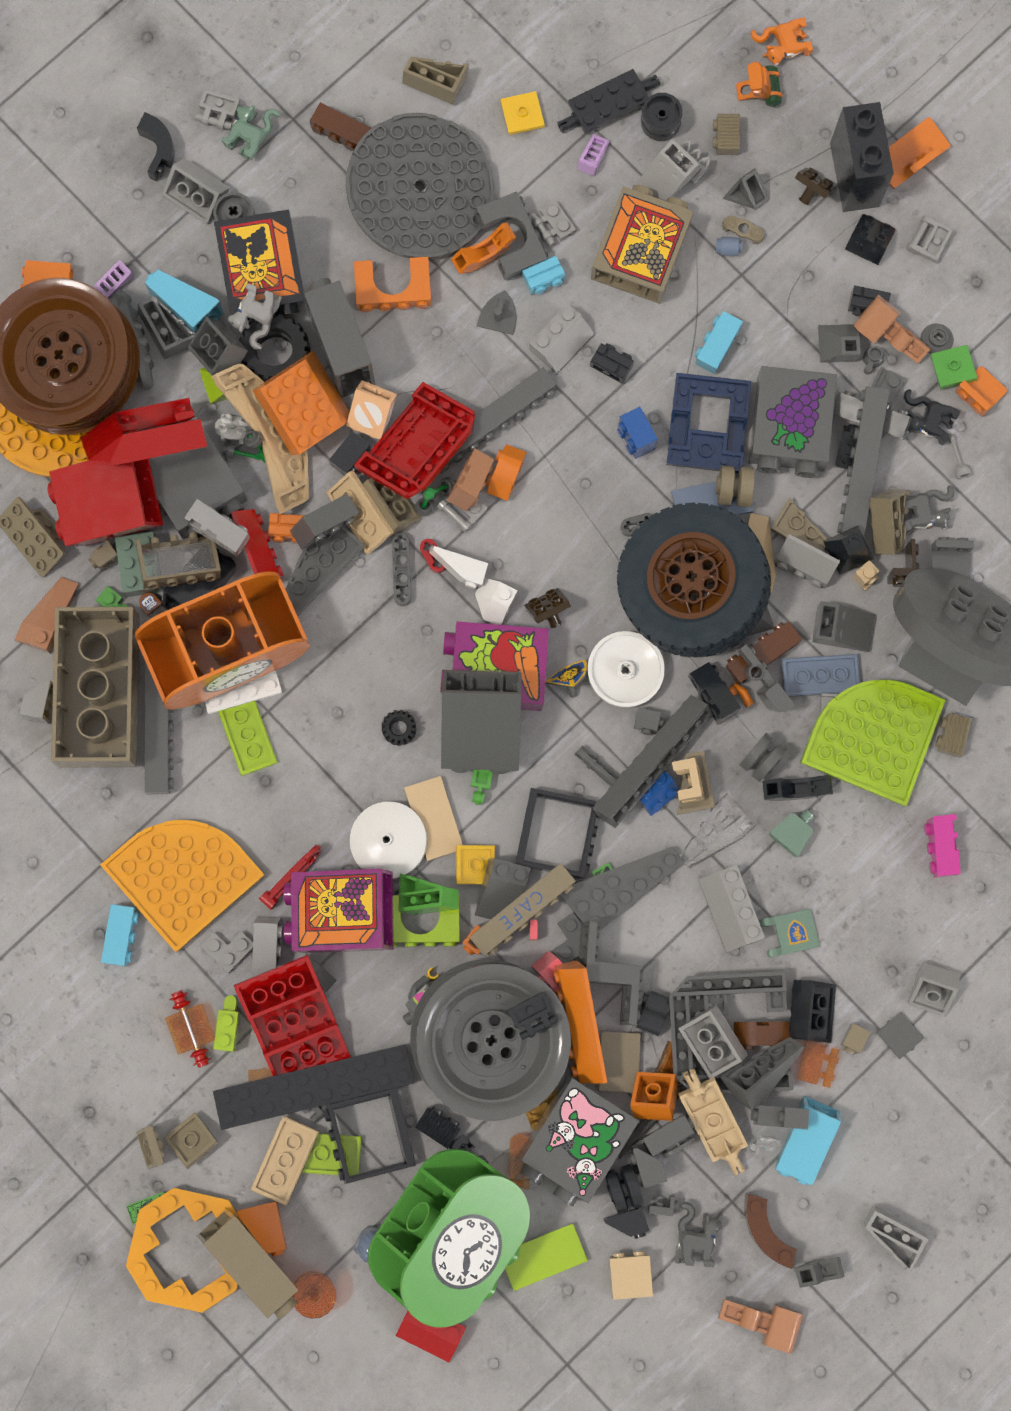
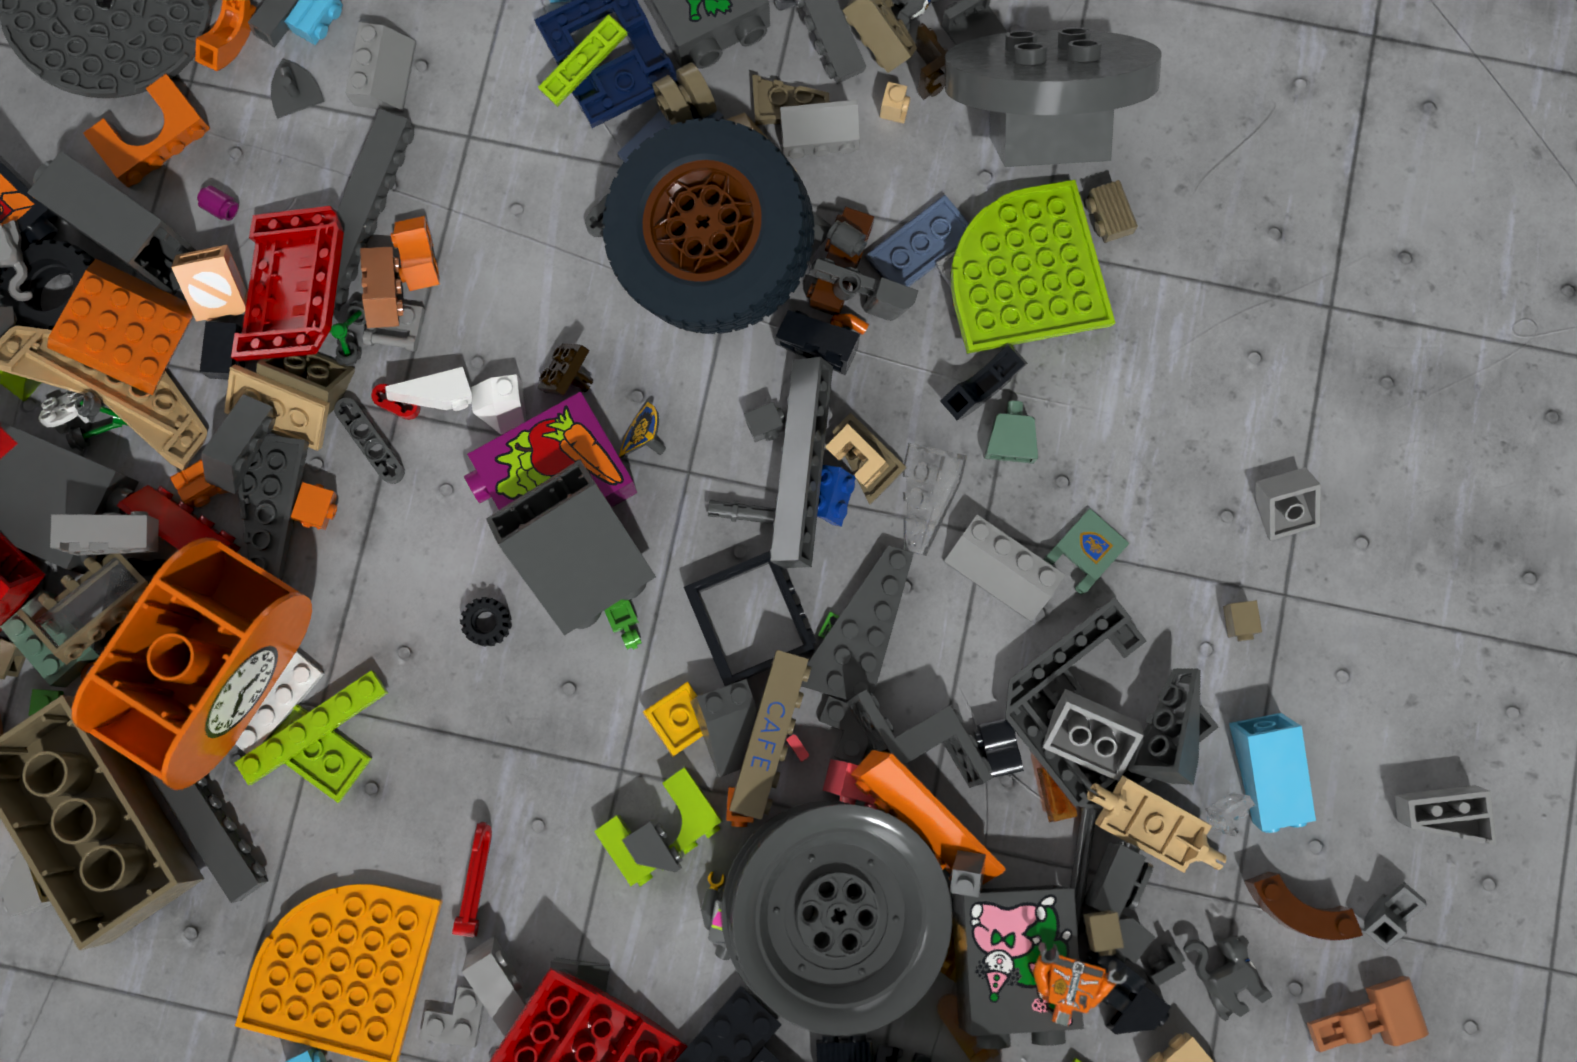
camera: 30 degrees left, 0 degrees up
brick [284,868,394,953] -> none
white dish [350,802,427,879] -> none
bright green wedge [399,873,458,915] -> none
tan tile [404,776,463,861] -> none
black plate [507,991,558,1040] -> none
white dish [587,631,665,708] -> none
black brick [590,343,634,384] -> none
dark tan tile [599,1031,641,1093] -> none
blue brick [617,406,658,459] -> none
orange brick [630,1072,679,1121] -> none
reddish brown brick [734,1022,790,1050] -> none
dark grey wheel [739,733,787,782] -> none
dark grey arch [750,1105,809,1130] -> none
black slope [790,980,836,1043] -> none
clear orange plate [797,1041,839,1088] -> none
dark grey slope [812,601,874,652] -> none
black slope [823,525,874,575] -> none
dark grey piece [877,1012,924,1059] -> none
dark pink wedge [924,814,961,878] -> none
none -> magenta brick [197,185,239,221]
none -> lime plate [234,670,388,785]
none -> orange head [291,482,338,530]
none -> lime plate [538,14,628,107]
none -> dark grey slope [622,821,683,872]
none -> dark grey brick [827,220,867,257]
none -> dark grey brick [951,850,986,898]
none -> torso [1033,942,1127,1026]
none -> dark tan brick [1084,910,1124,956]

